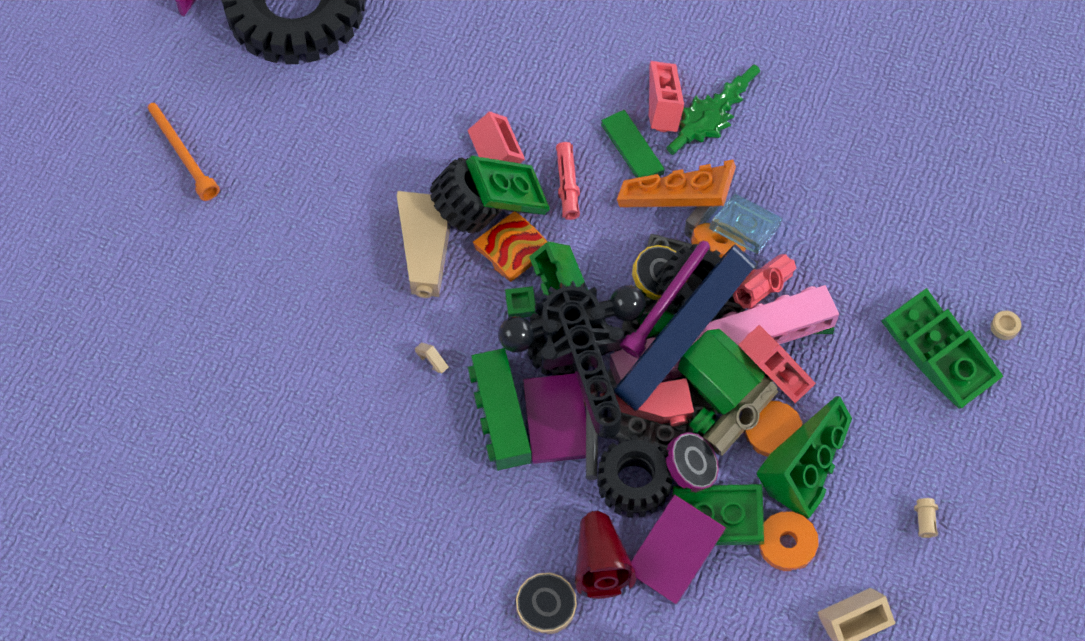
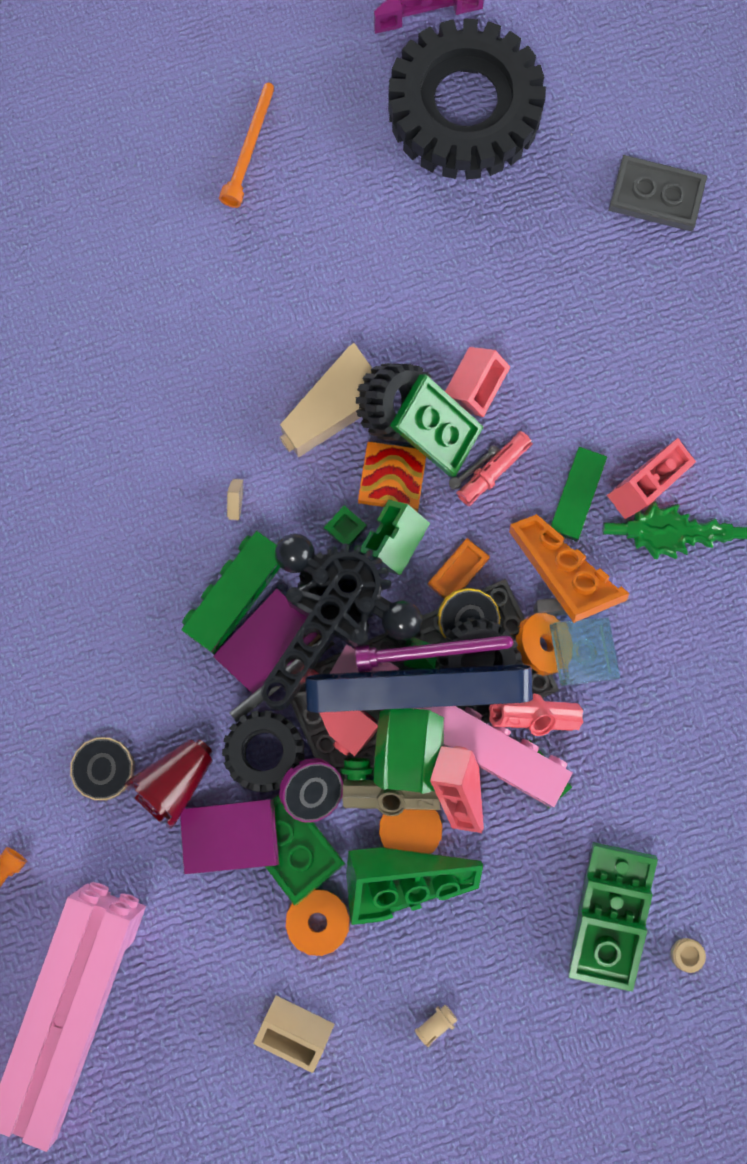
camera: 50 degrees right, 15 degrees up
none -> orange tile [427,538,490,599]
none -> flat silver hinge [449,446,500,490]

